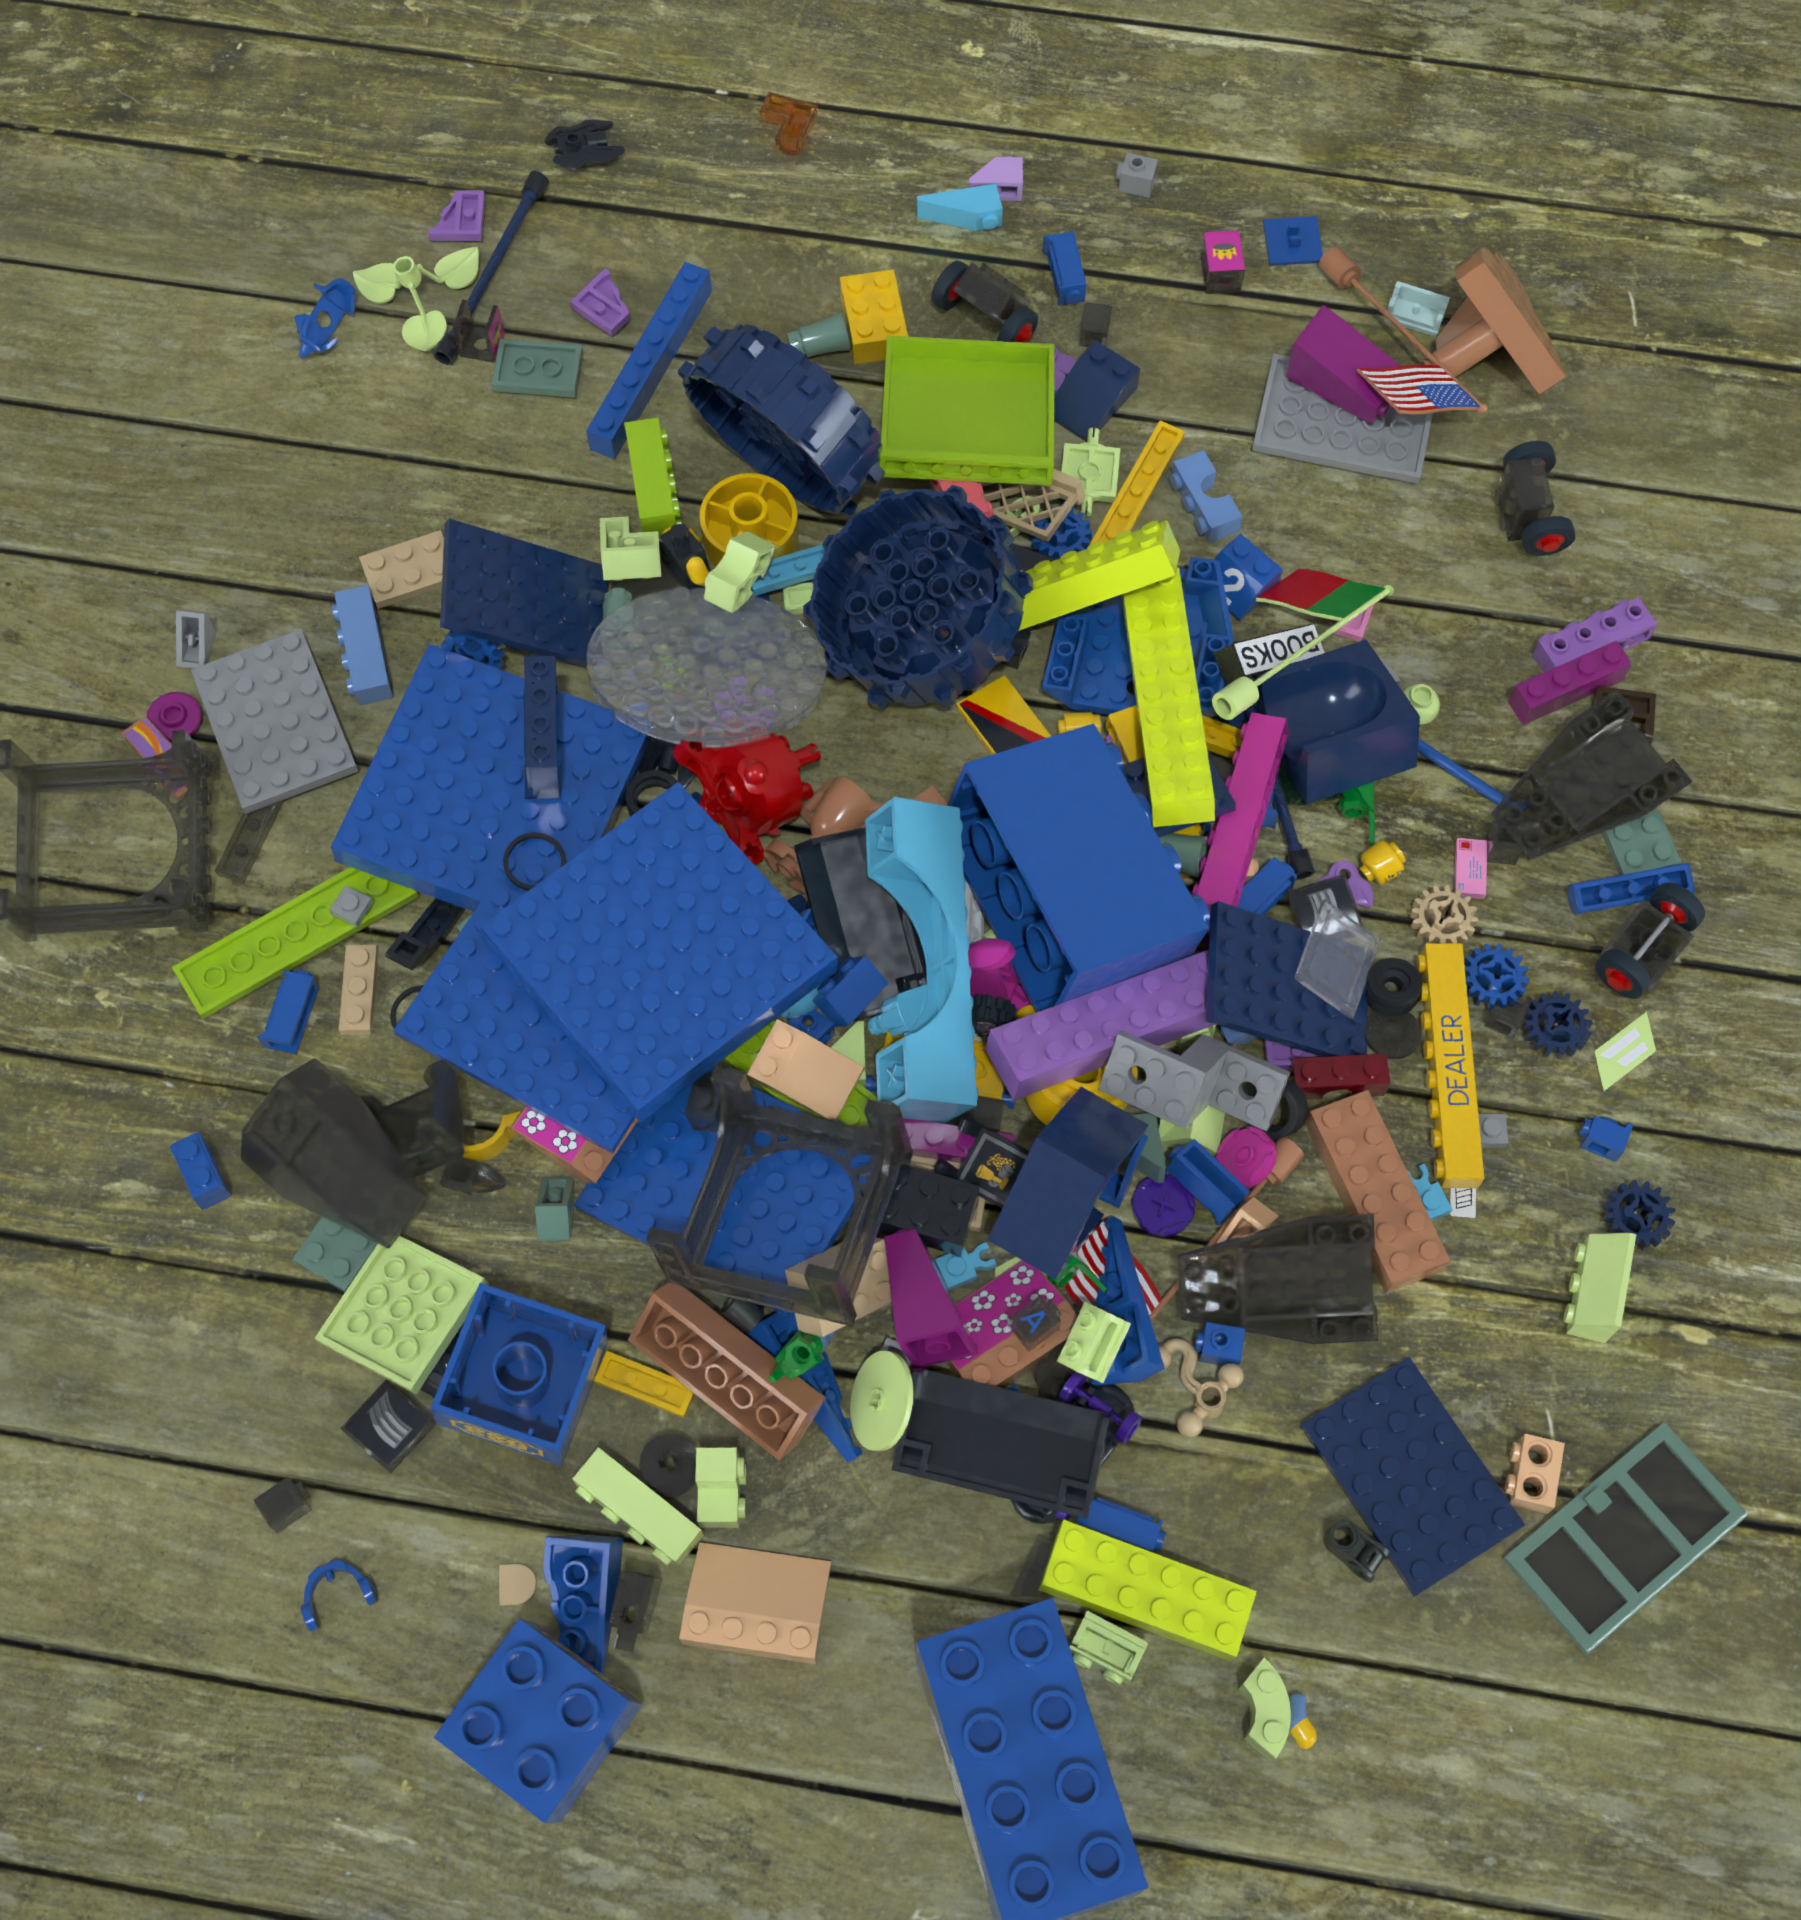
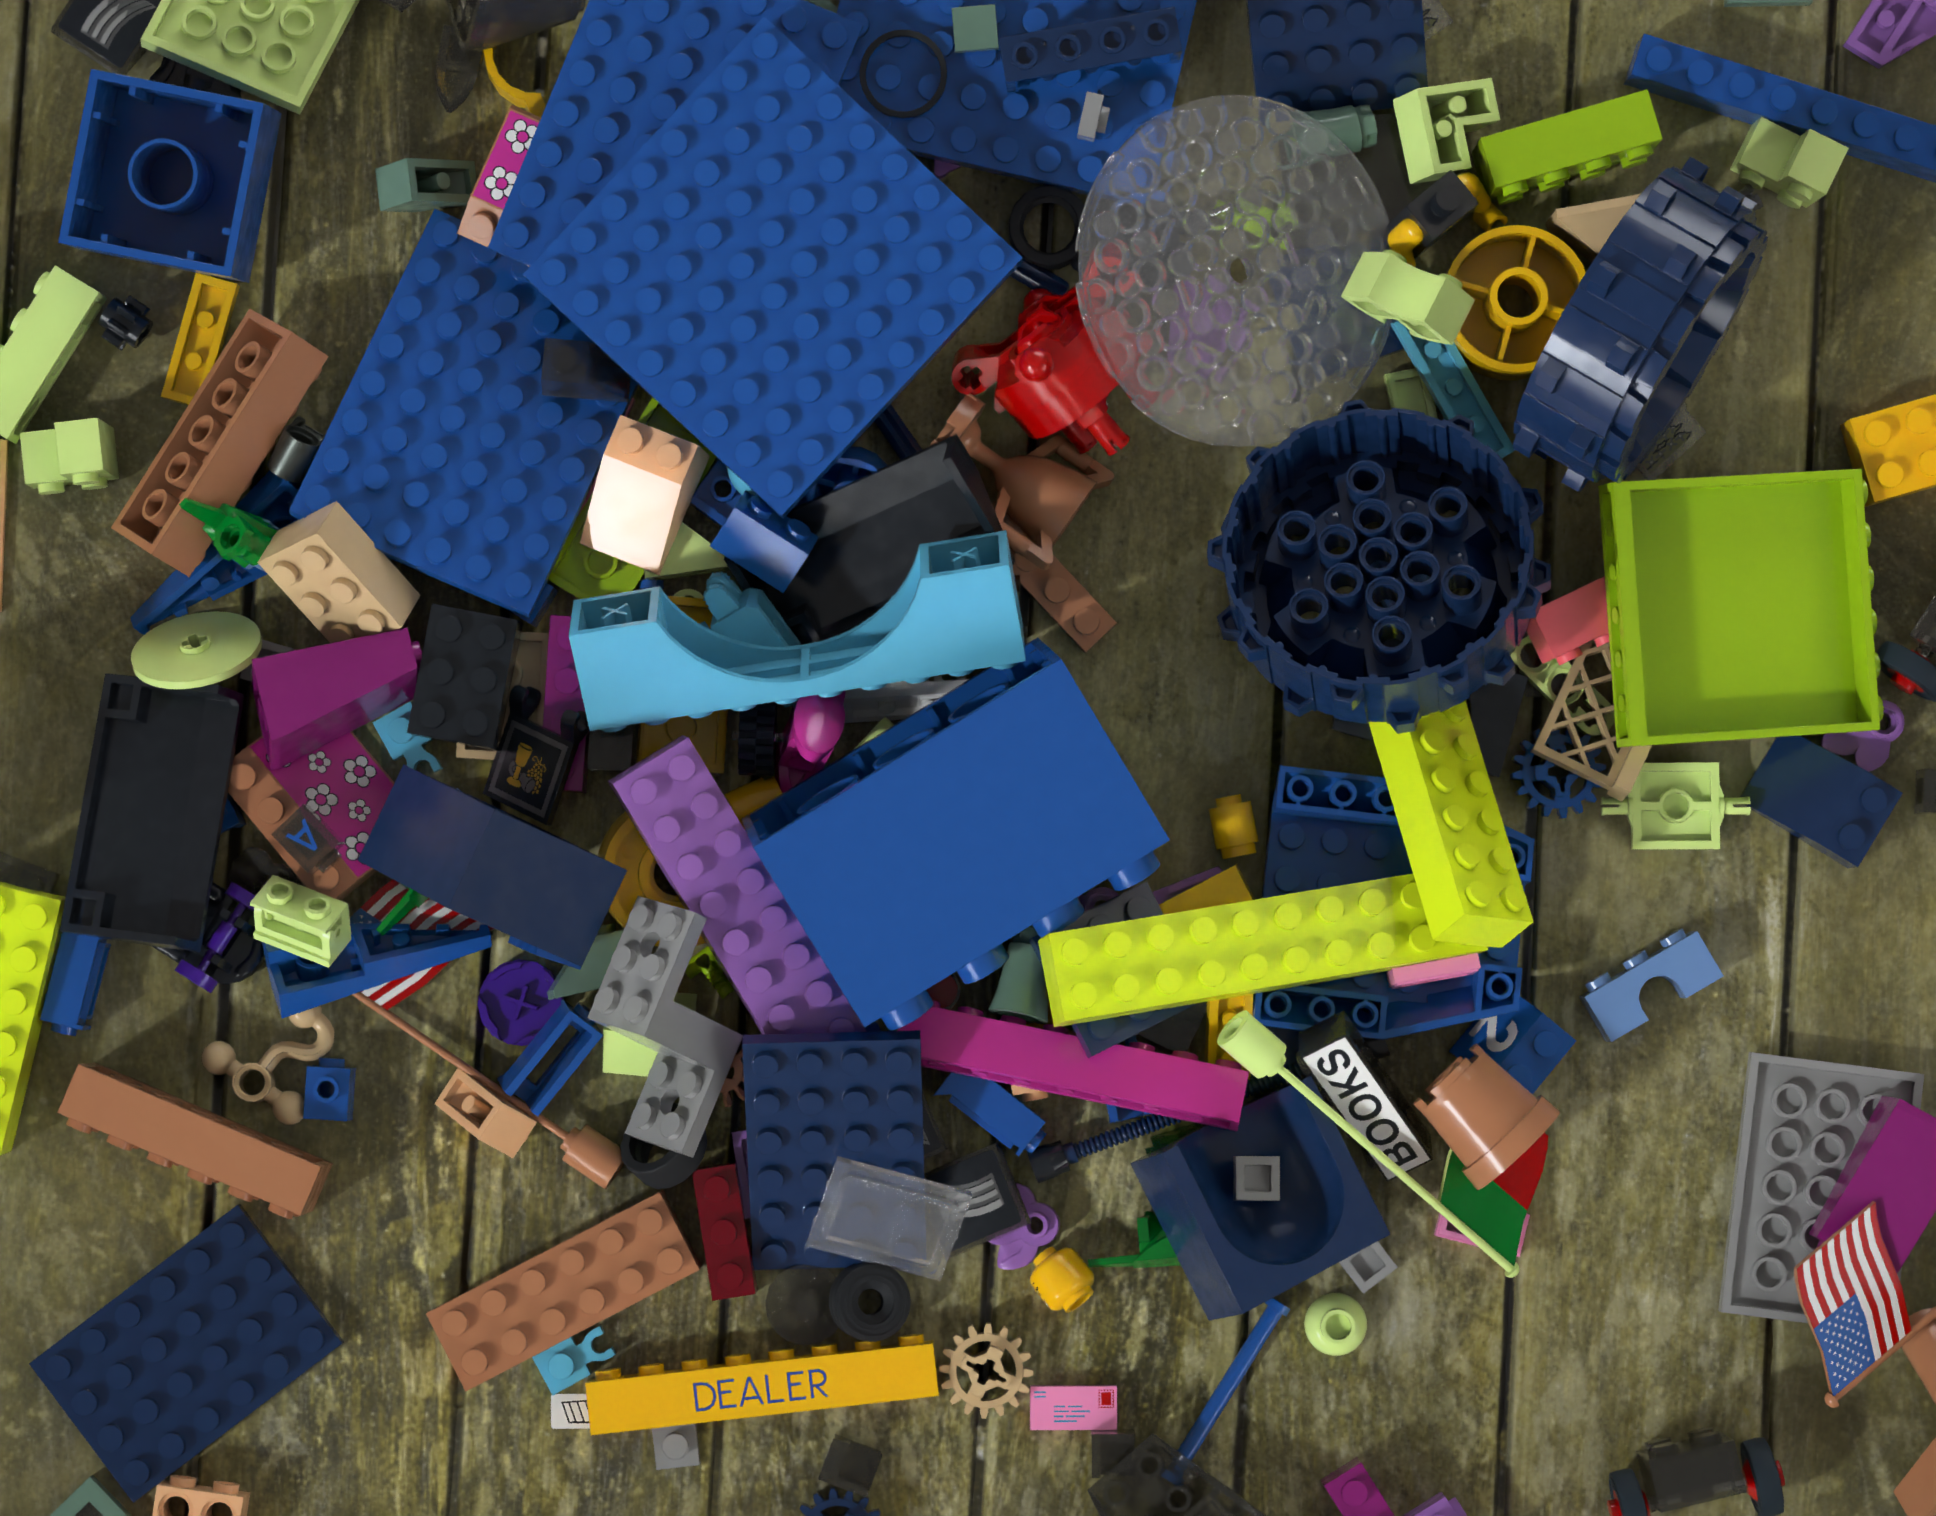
camera: 85 degrees right, 20 degrees up
clear smoke piece [639,1434,696,1497] -> none
clear smoke arch [646,1067,913,1327] -> none
sand green plant [787,312,851,358] -> none
tile [956,675,1051,755] -> none
yellow plate [1090,420,1185,545] -> none
clear smoke wedge [1177,1213,1378,1344] -> none
dark pink tile [1216,1126,1277,1188] -> none
pearl dark grey piece [1324,1520,1391,1583] -> none
blue gear [1464,944,1529,1010] -> none
none -> nougat brick [57,1062,333,1219]
none -> black gear [98,295,153,351]
none -> sand green tile [952,4,999,53]
none -> light grey plate [1077,91,1110,142]
none -> light grey plate [1233,1156,1280,1201]
none -> bright pink tile [1386,953,1481,989]
none -> nougat piece [1413,1043,1560,1190]
none -> tan slope [1545,194,1640,262]
none -> yellowish green brick [1730,117,1849,209]

